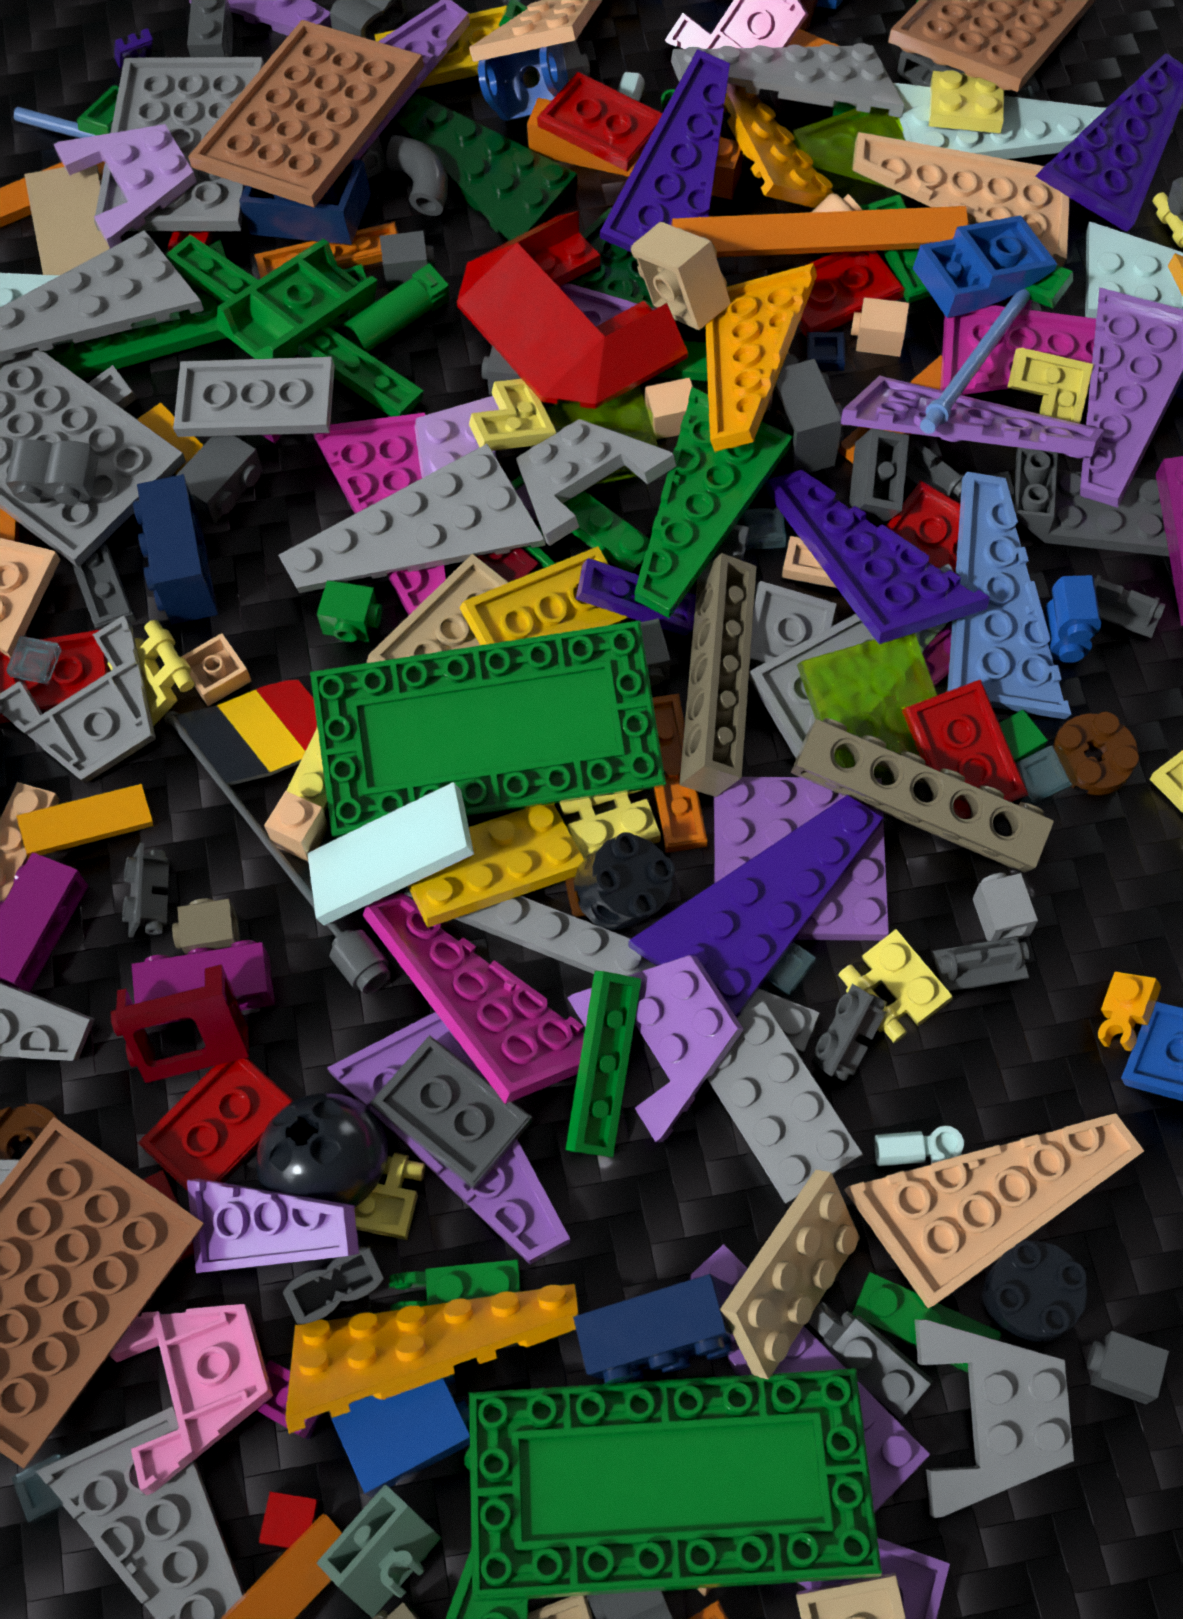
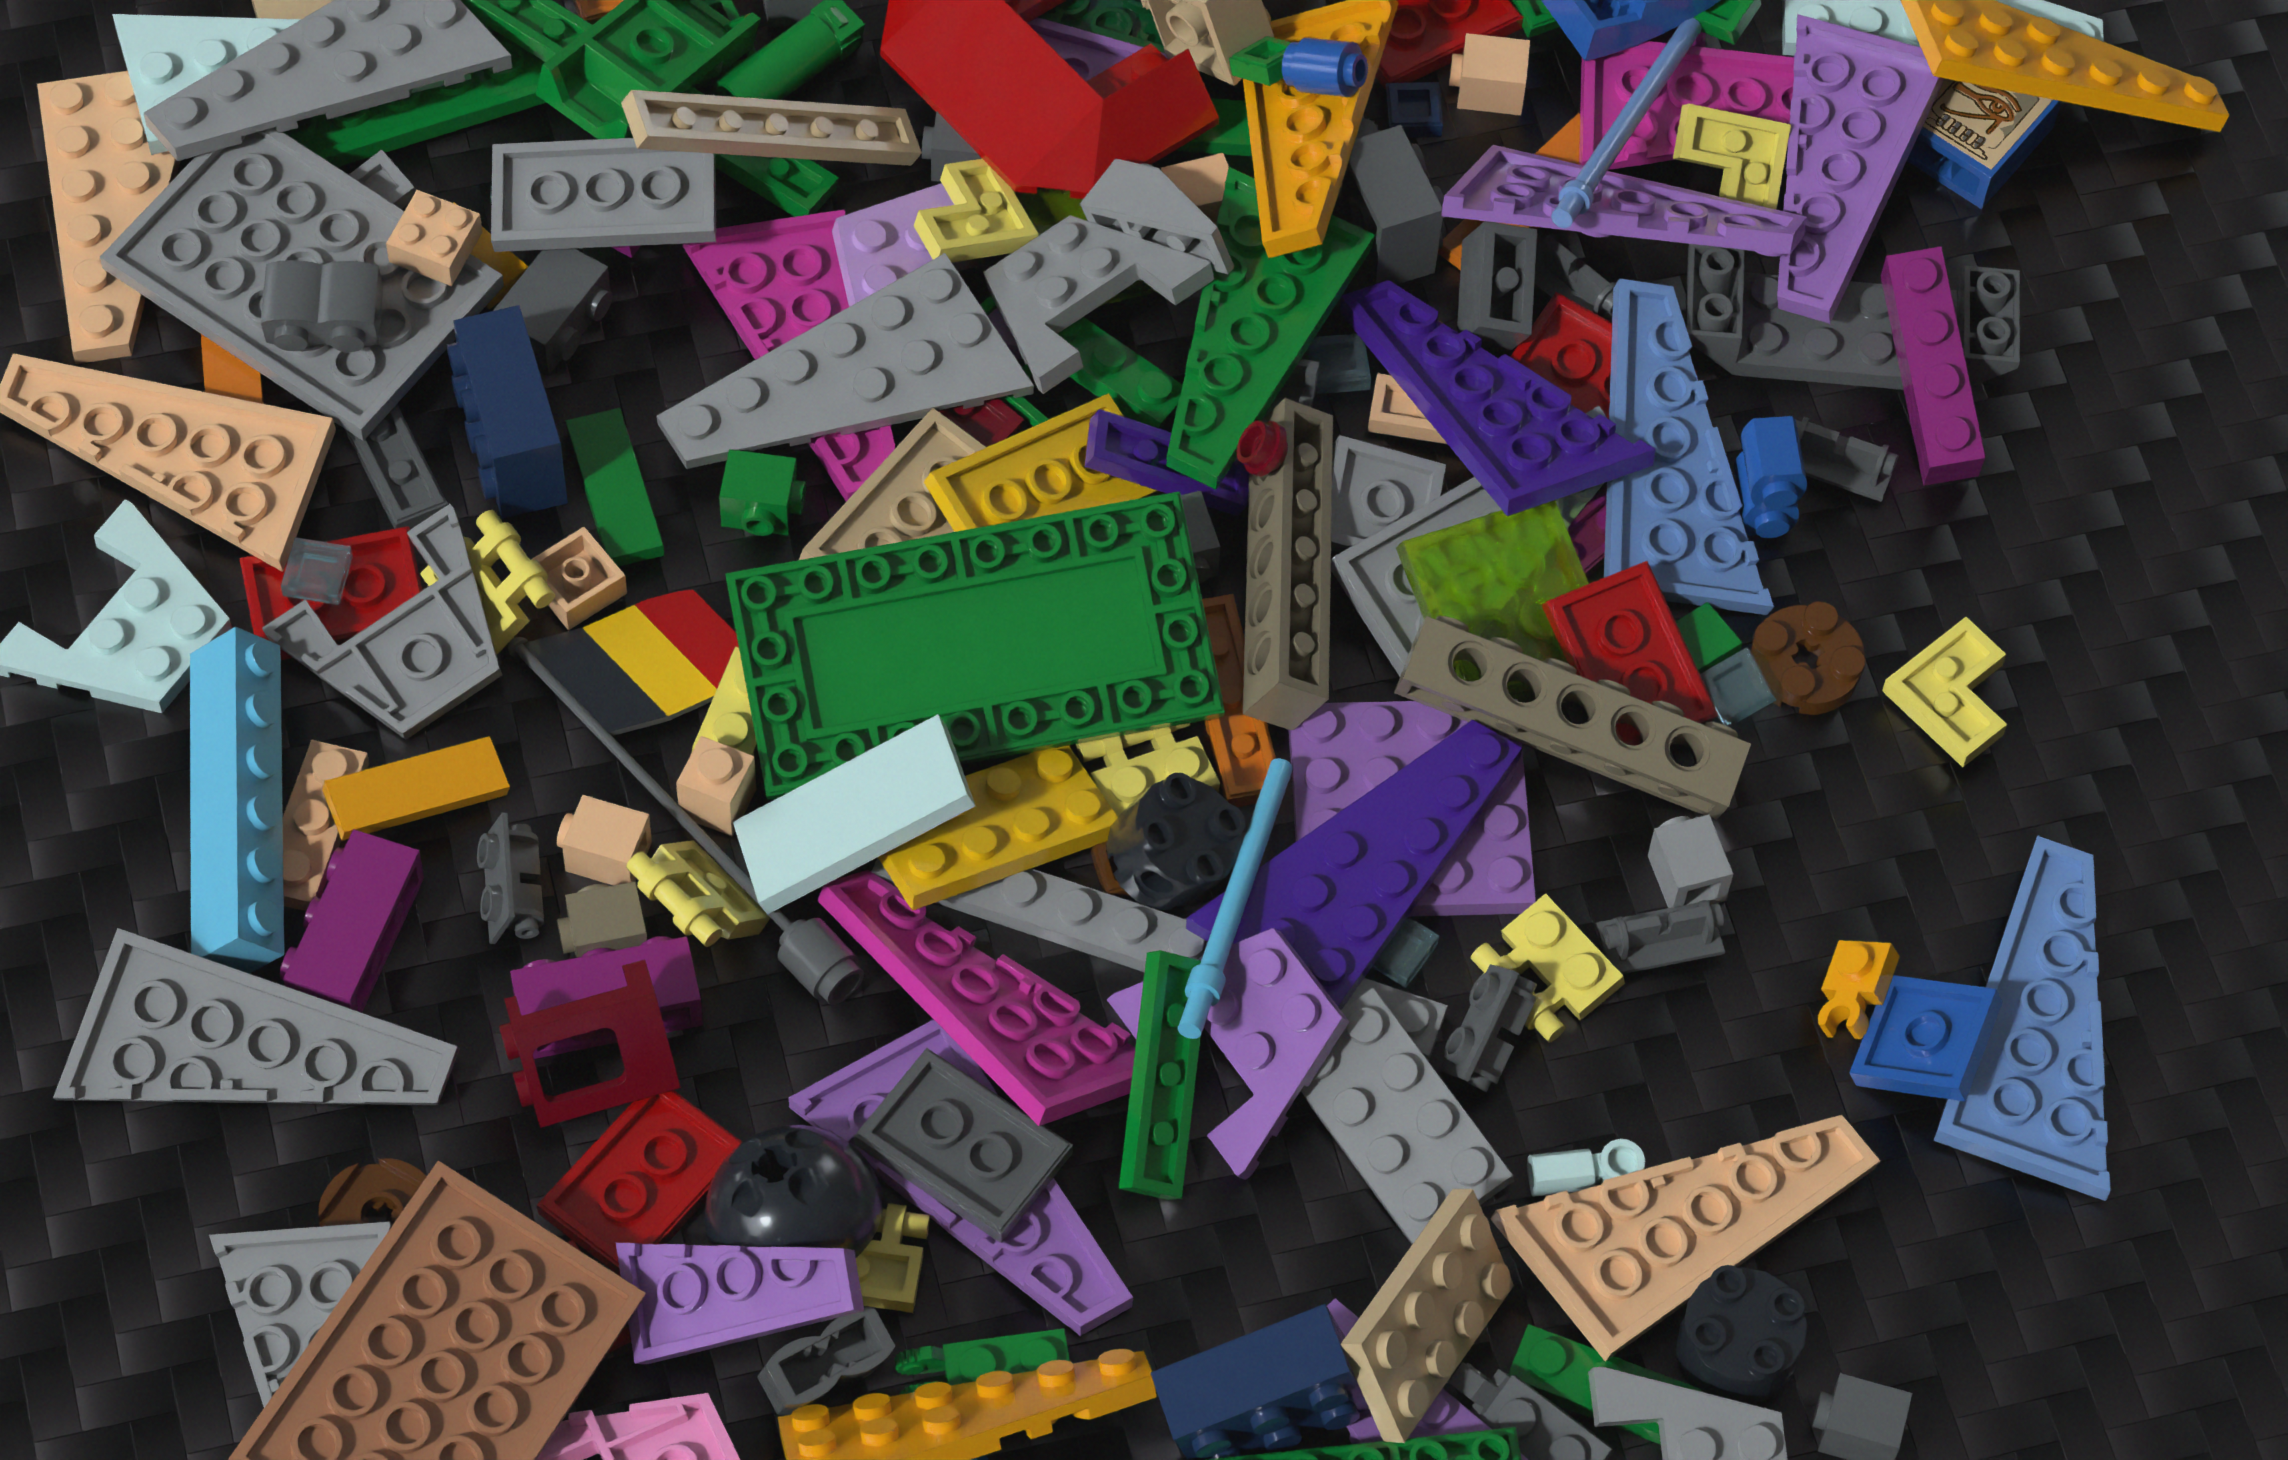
camera: 10 degrees left, 5 degrees down
none -> light nougat piece [386,190,482,286]
none -> light nougat brick [557,795,652,886]
none -> green tile [566,407,664,567]
none -> tan plate [621,90,922,166]
none -> light yellow plate [626,840,771,947]
none -> light grey slope [1080,158,1234,274]
none -> medium azure bar [1178,758,1293,1039]
none -> green tile [1229,36,1292,86]
none -> dark red plate [1237,421,1288,477]
none -> blue brick [1282,38,1368,97]

